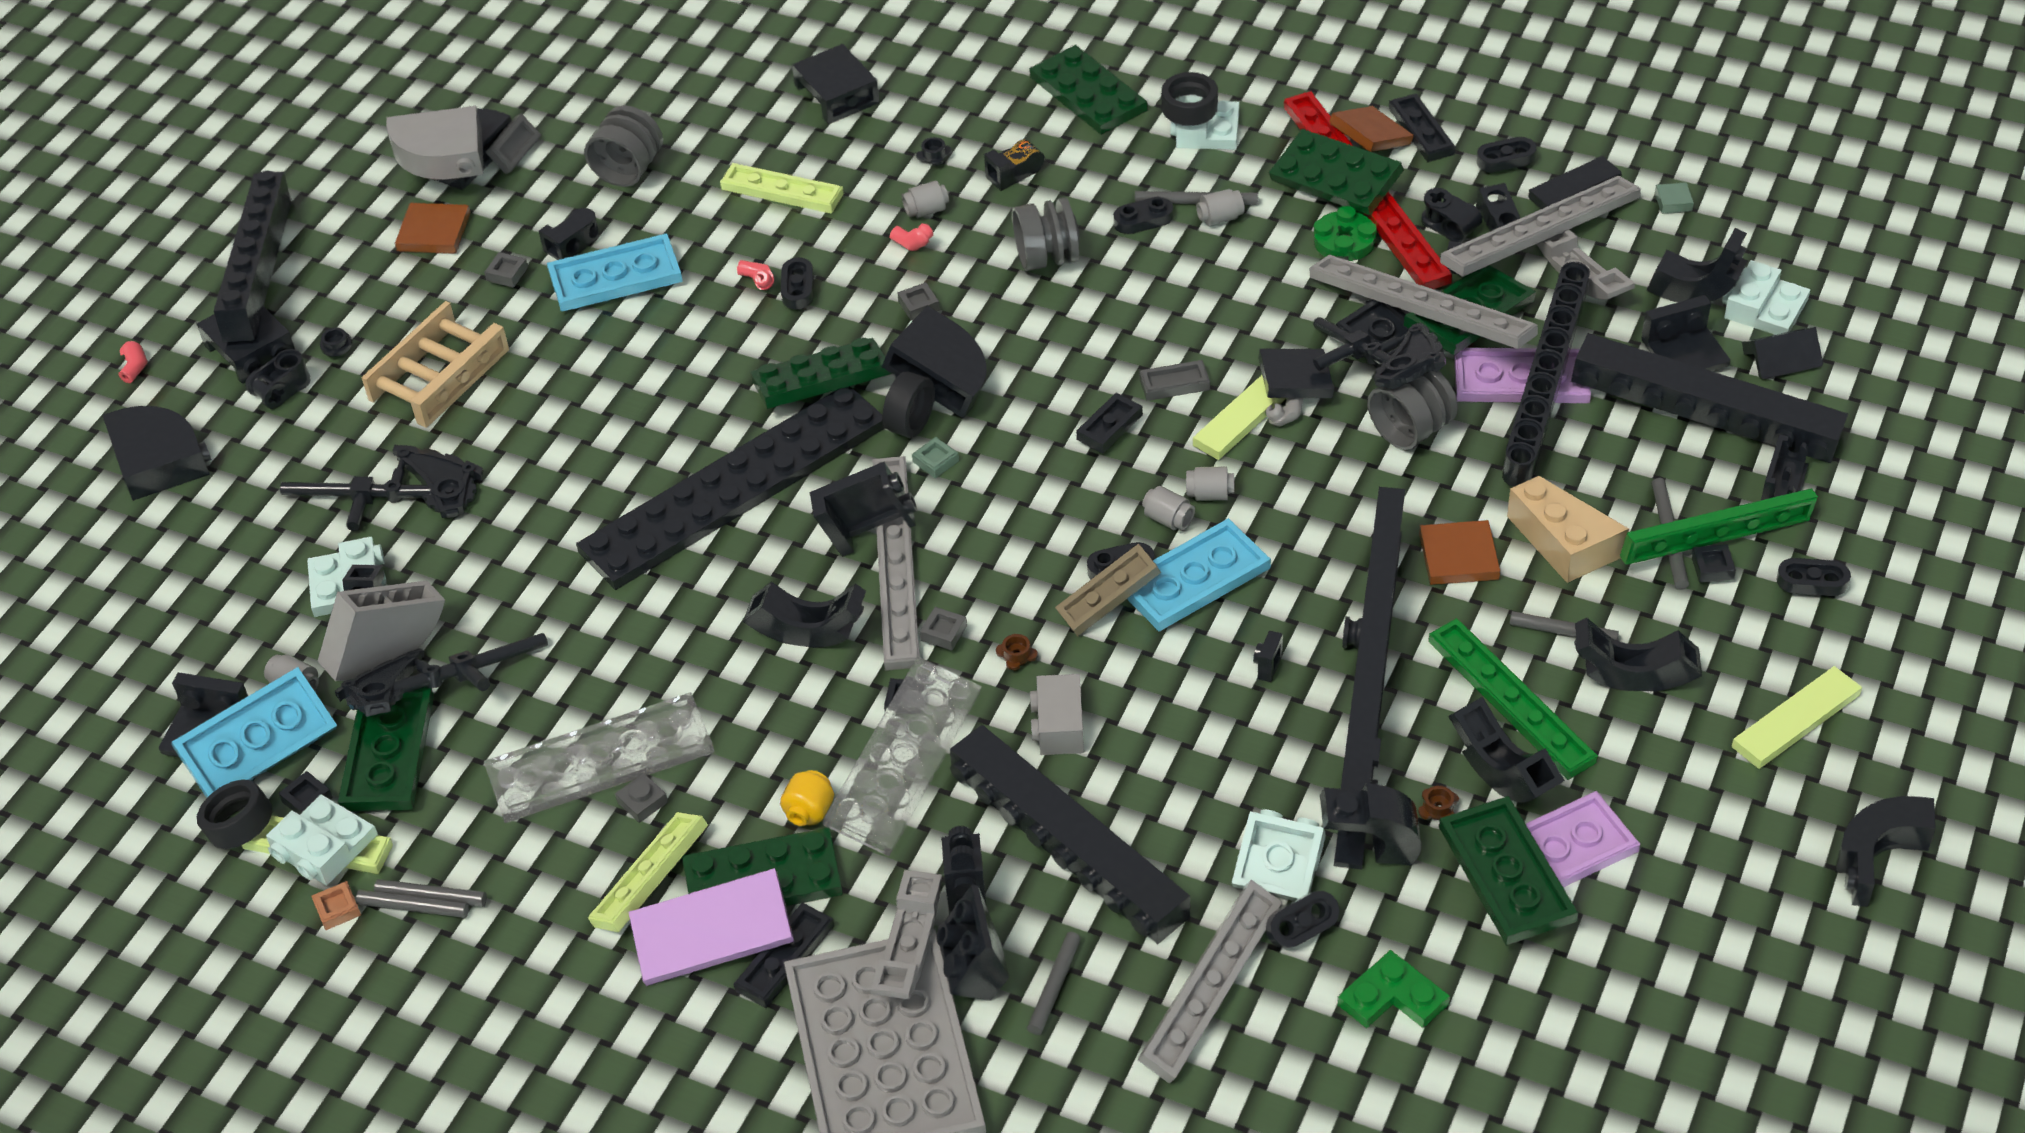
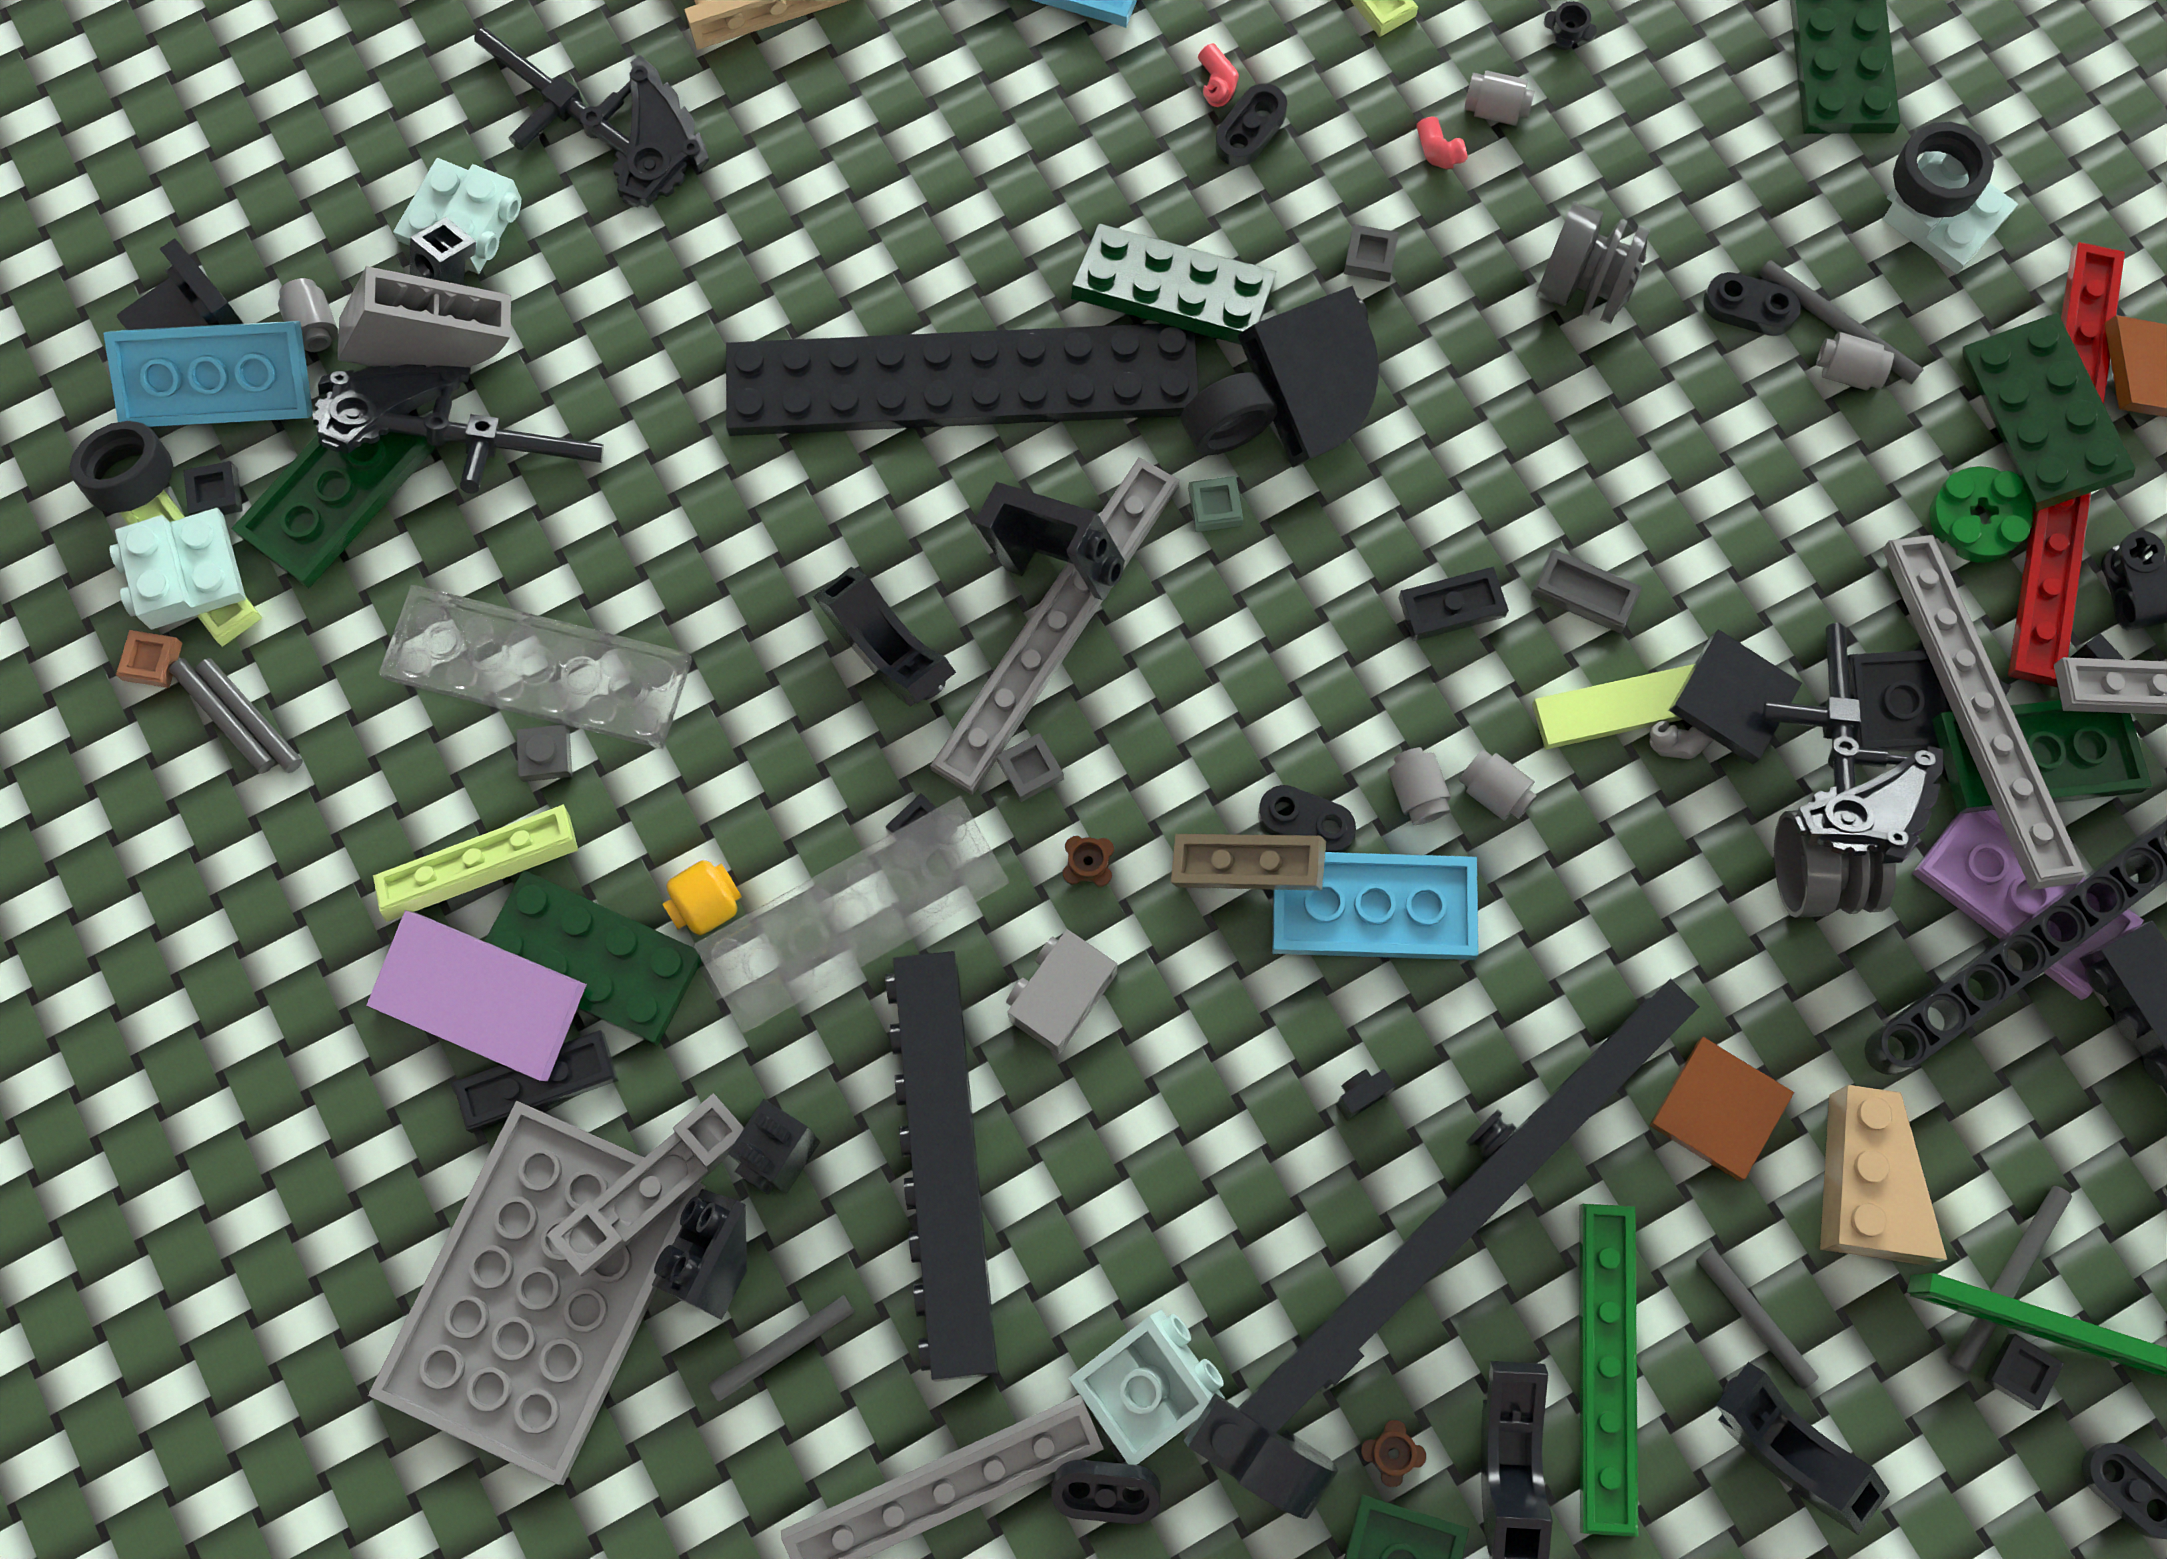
camera: 35 degrees right, 25 degrees up
black leg [984,139,1045,191] -> none

